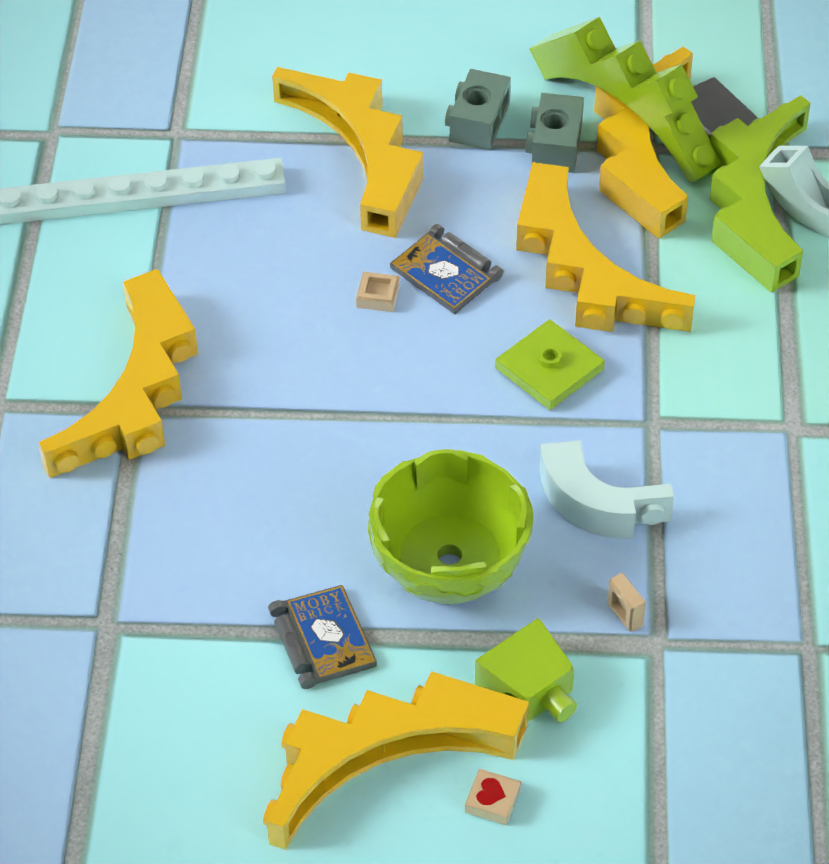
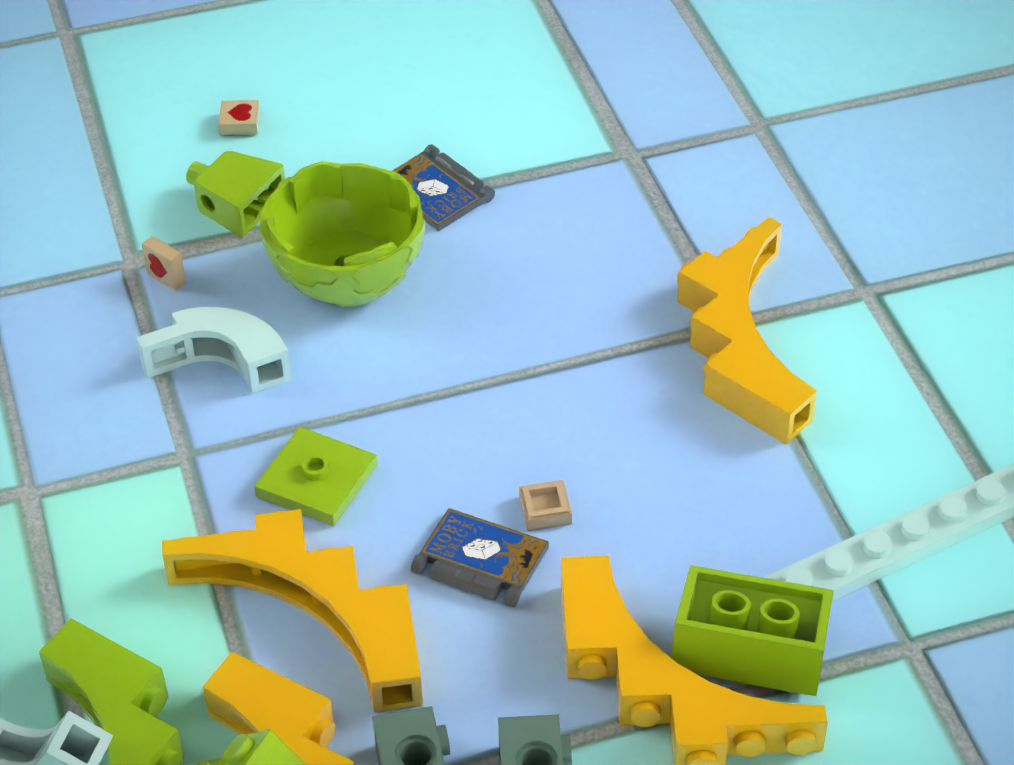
camera: 160 degrees right, 5 degrees down
yellow arch [263,671,529,850] -> none
none -> lime slope [671,565,834,697]

